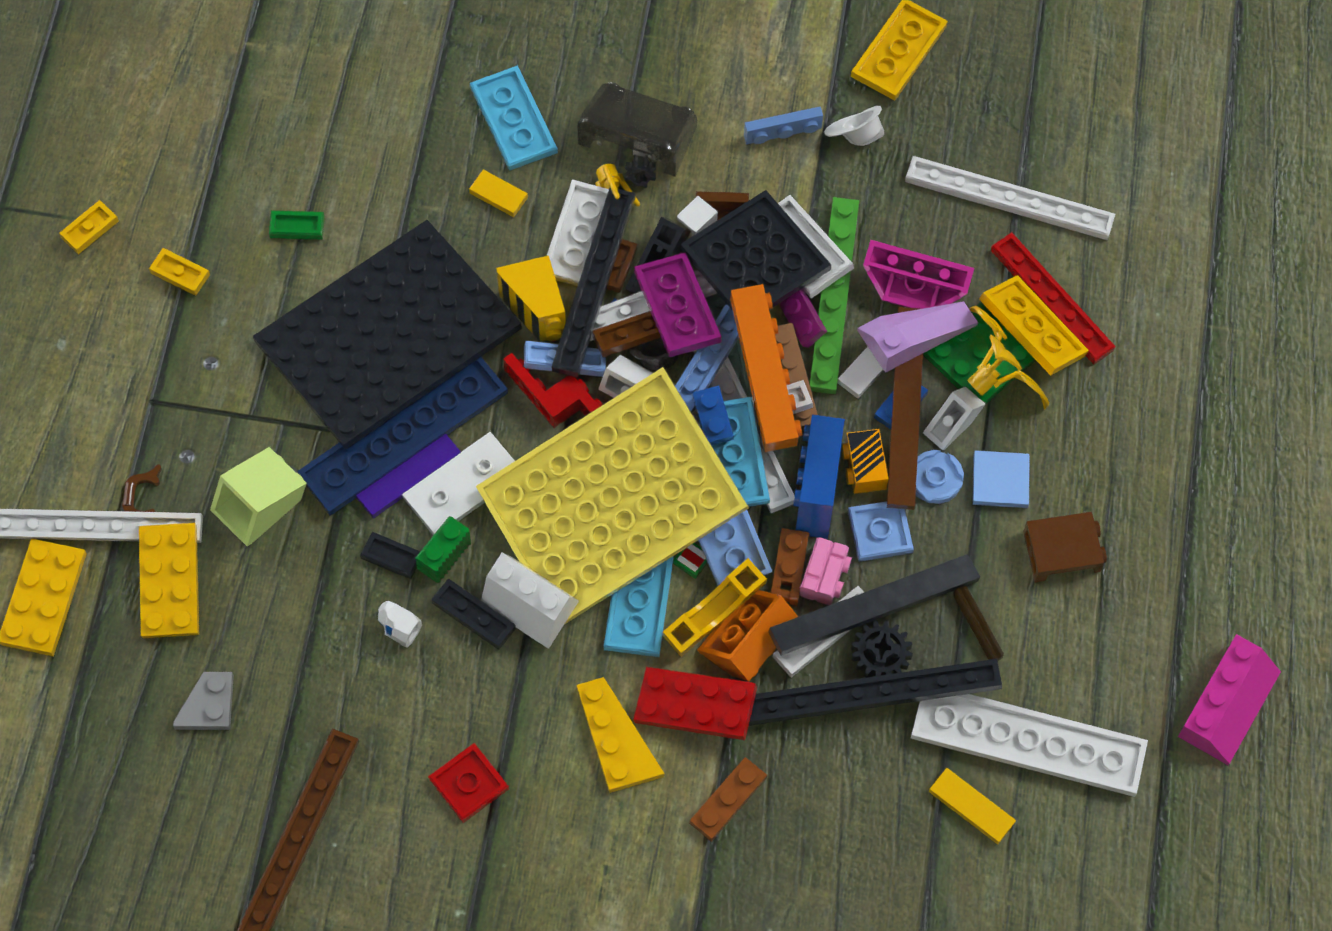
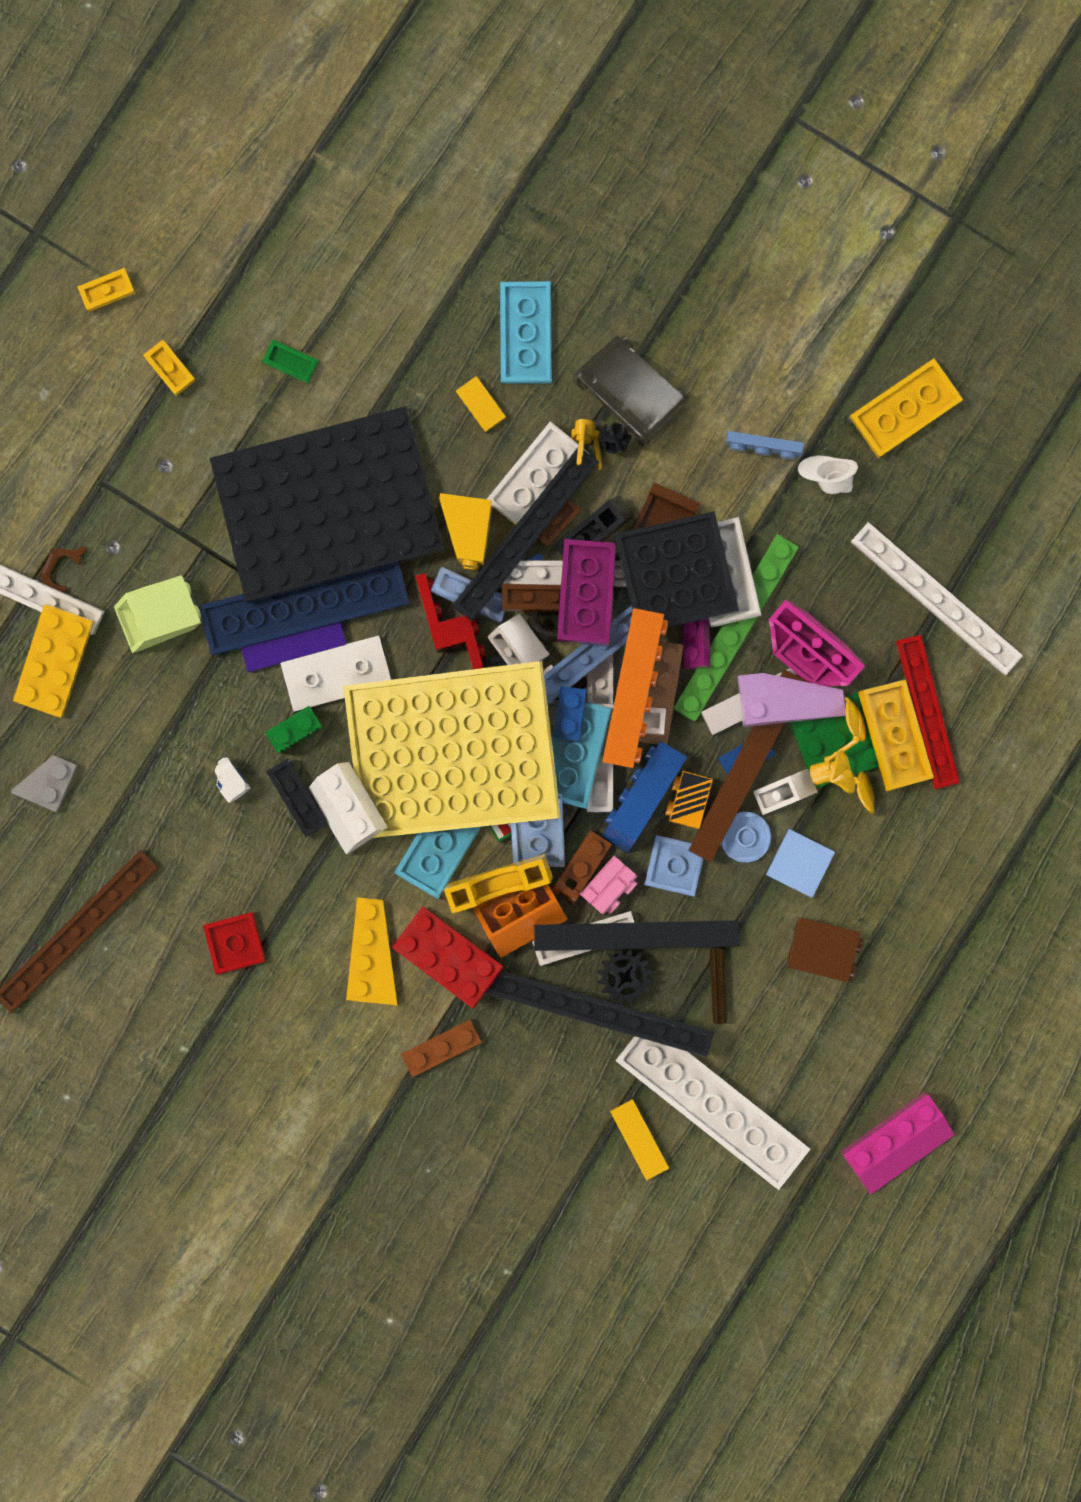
camera: 25 degrees right, 20 degrees up
black tile [360,532,420,579] -> none
white panel [677,196,718,236] -> none

